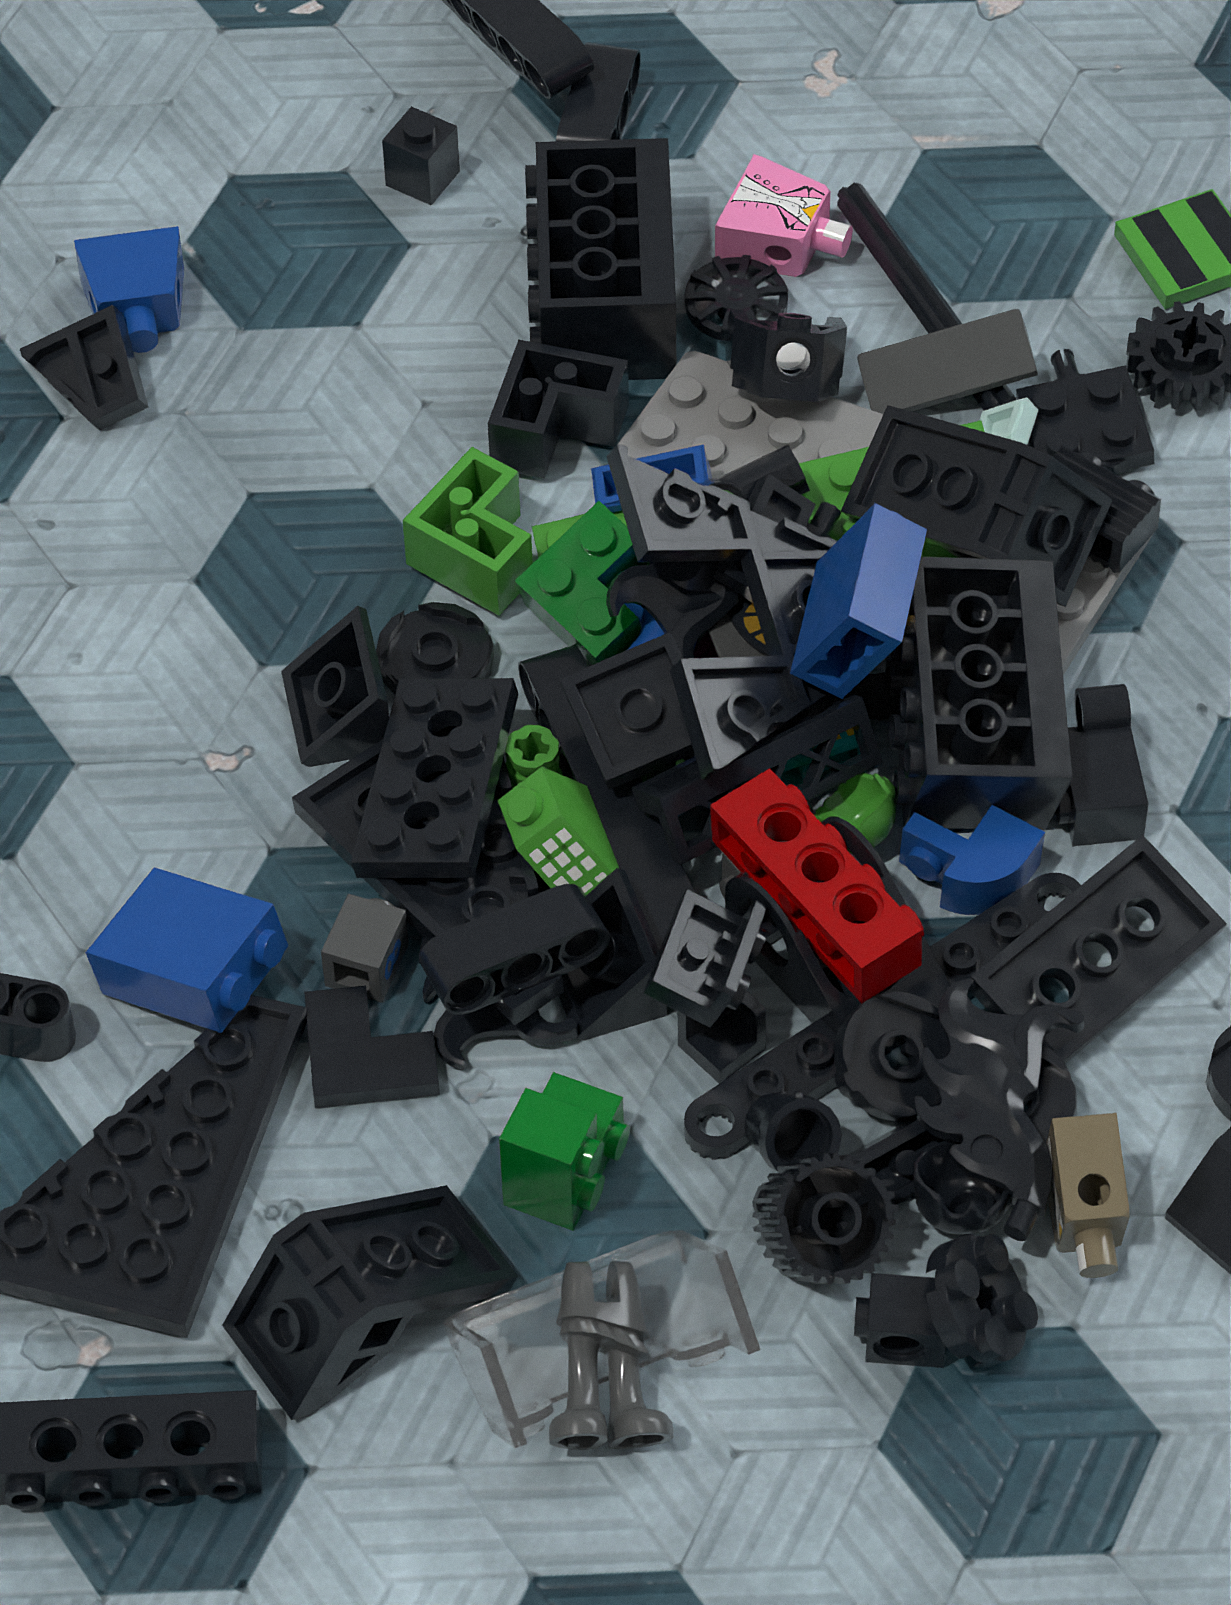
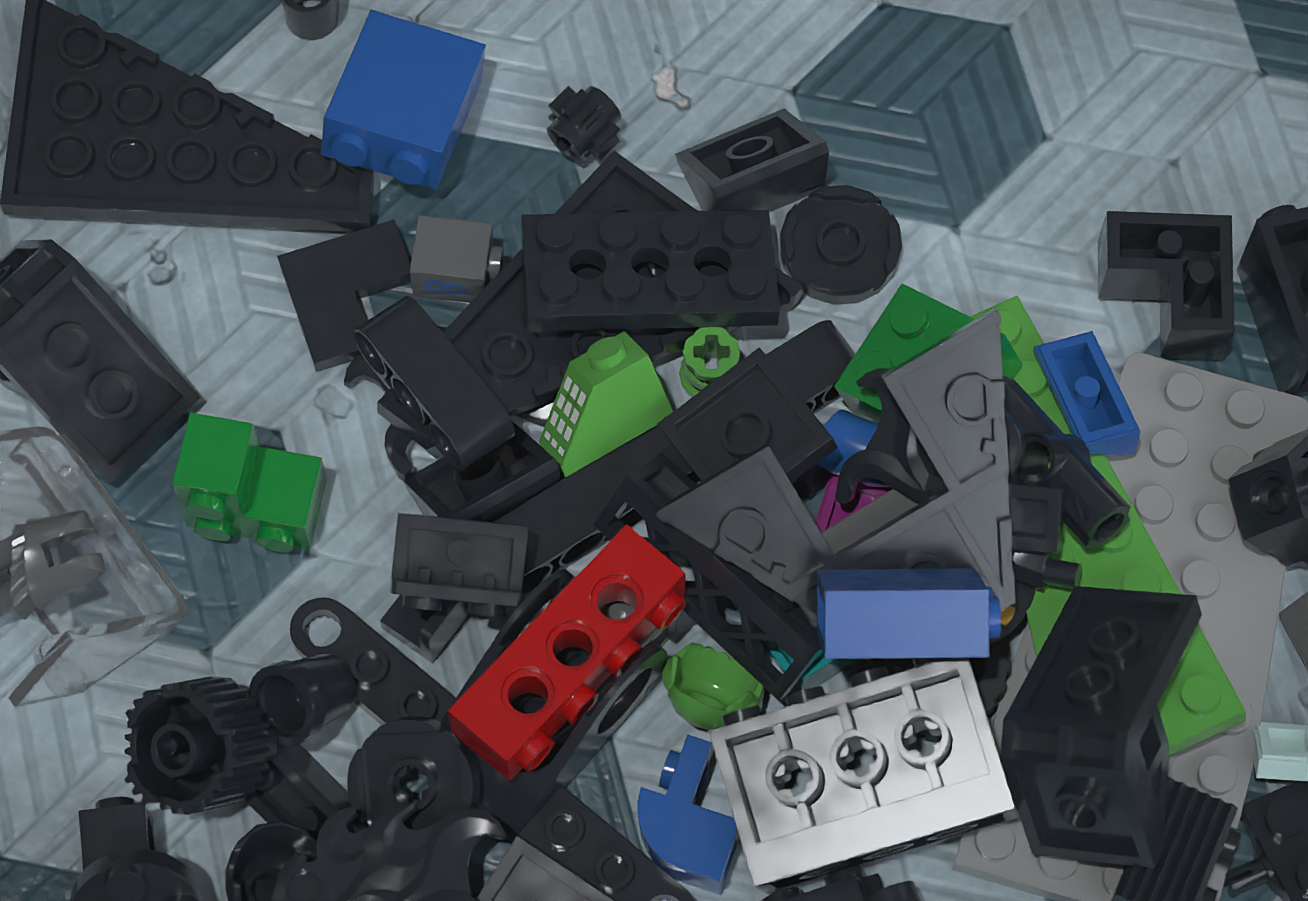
camera: 75 degrees right, 15 degrees up
bright green brick [403,447,533,616] -> none
none -> black gear [547,86,621,161]

